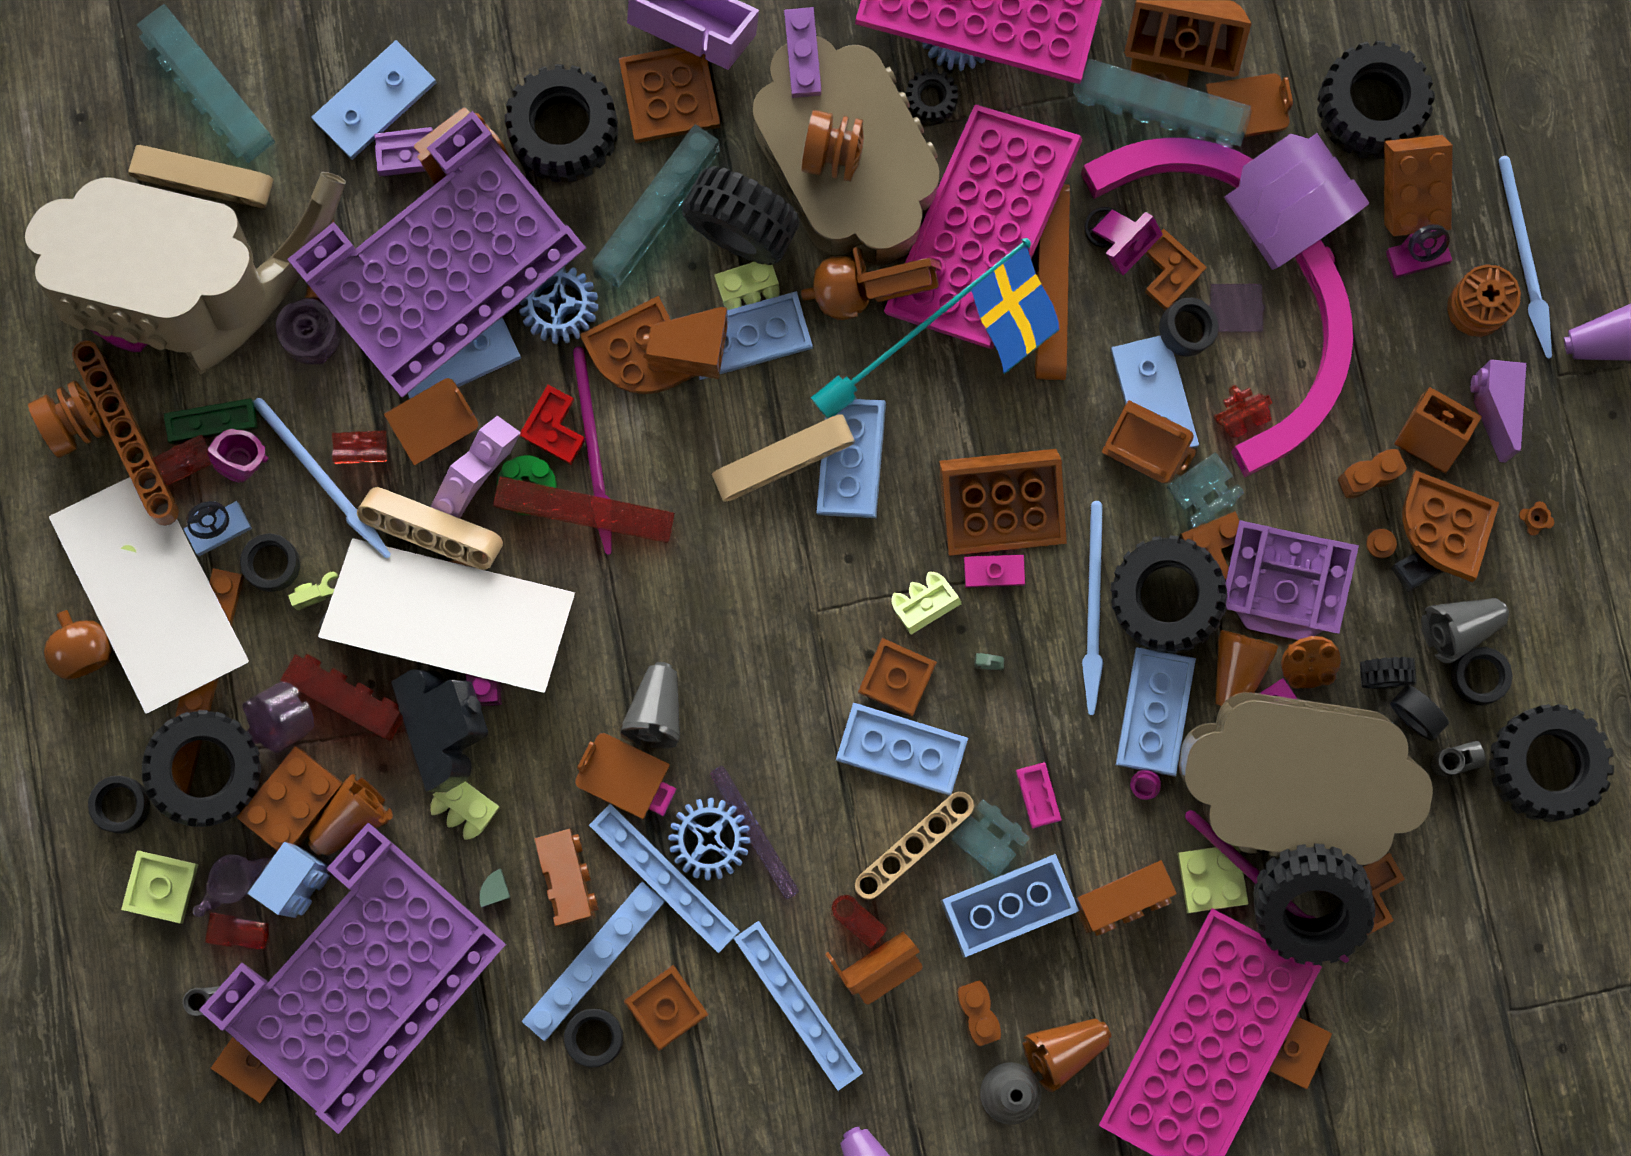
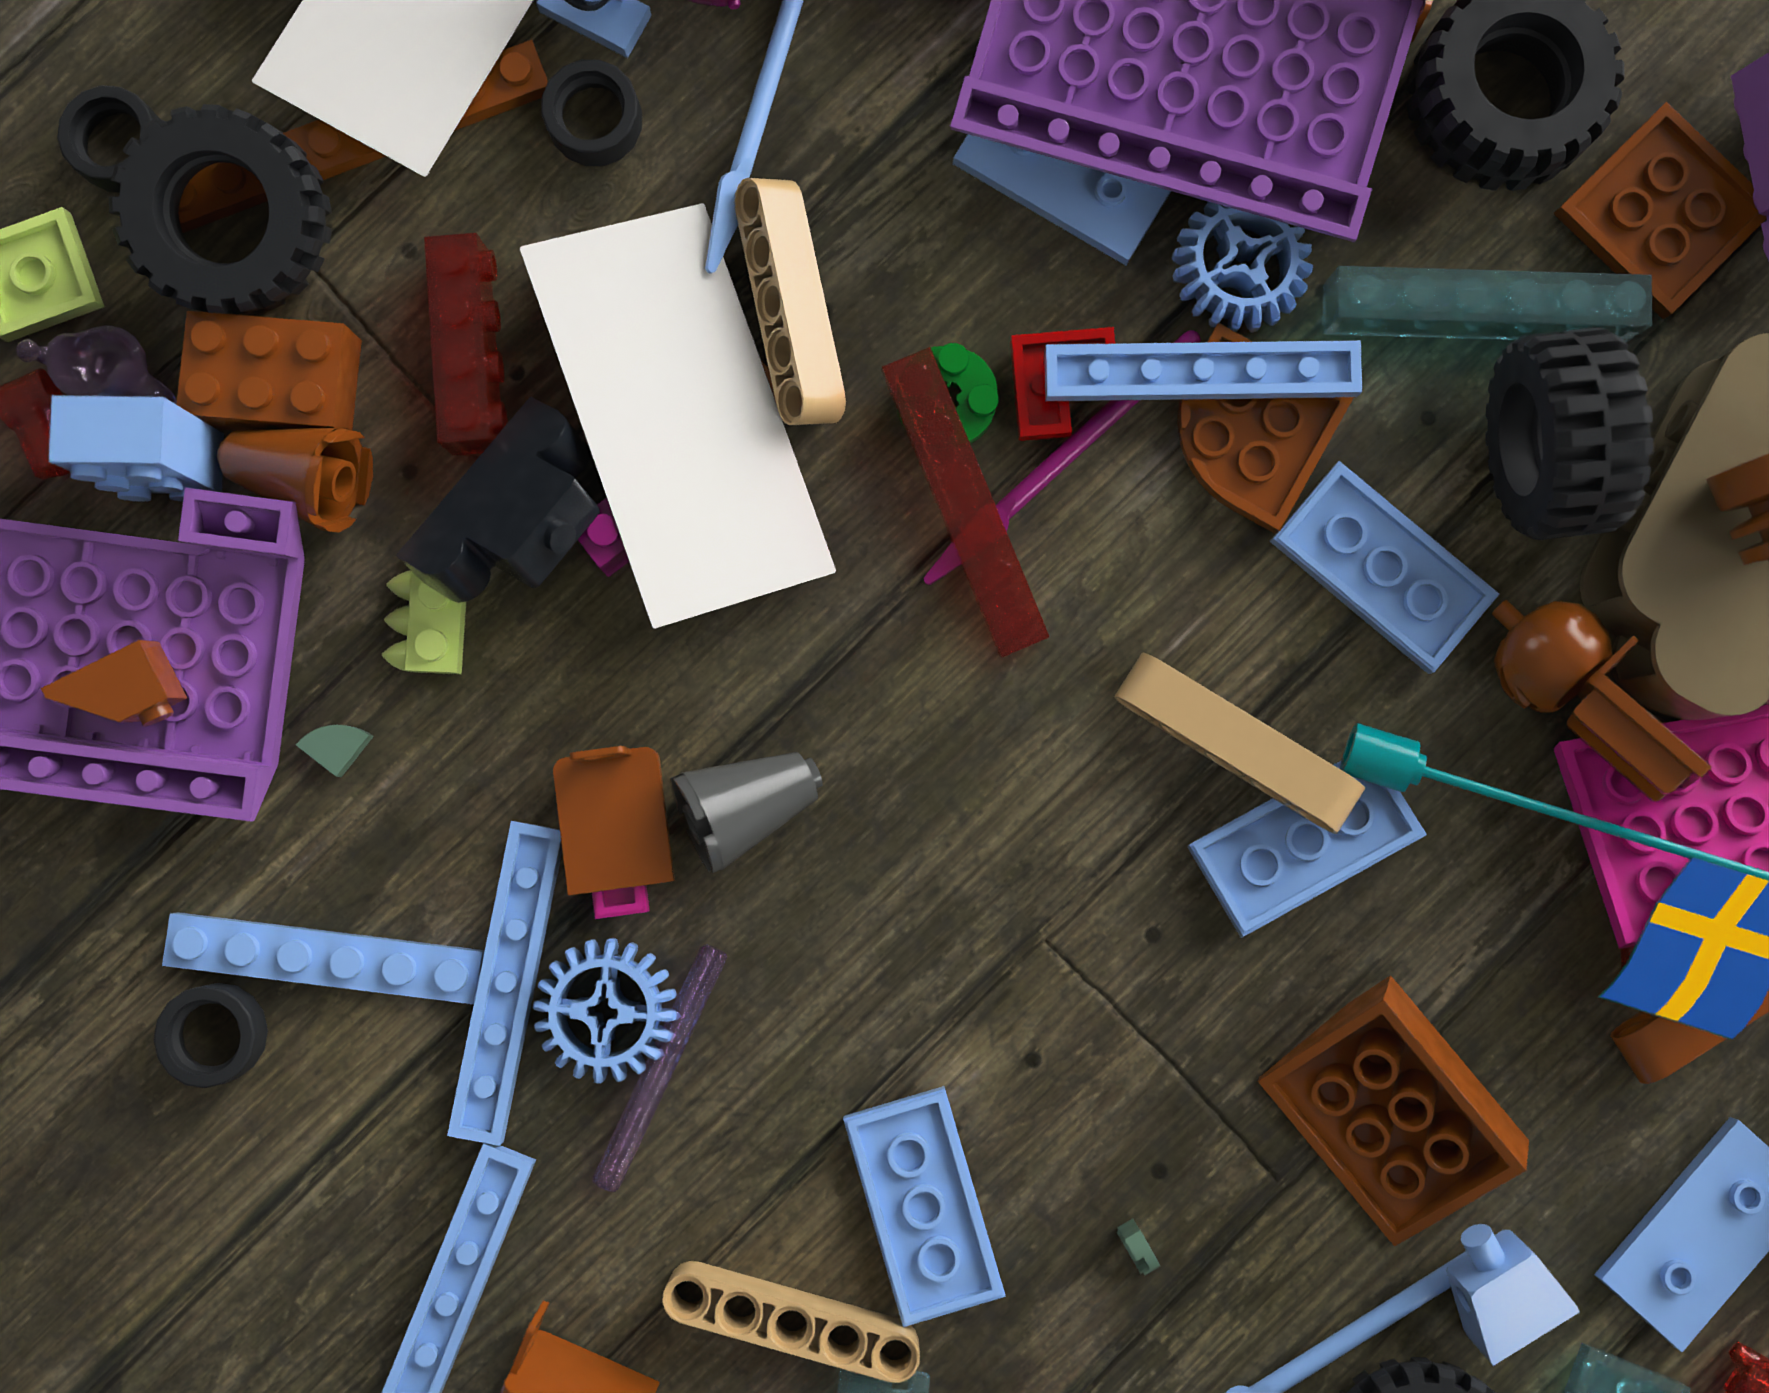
camera: 55 degrees right, 5 degrees up
clear purple brick [242,681,314,753] -> none
yellowish green plate [288,572,338,610] -> none
clear red hips [332,430,387,464] -> none
dark orange piece [384,378,478,465] -> none
lavender arch [431,416,521,518] -> none
wedge [534,829,599,928] -> none
dark orange plate [624,965,709,1051] -> none
dark orange slope [642,307,729,379] -> none
yellowish green plate [714,262,780,310] -> none
clear red piece [830,895,887,949] -> none
dark orange plate [858,638,937,717] -> none
yellowish green plate [892,572,961,634] -> none
dark pink plate [964,555,1025,588] -> none
dark orange piece [1102,400,1196,484] -> none
none -> dark orange slope [41,640,187,727]
none -> light blue plate [1044,340,1362,401]
none -> light blue torso [1446,1224,1580,1366]

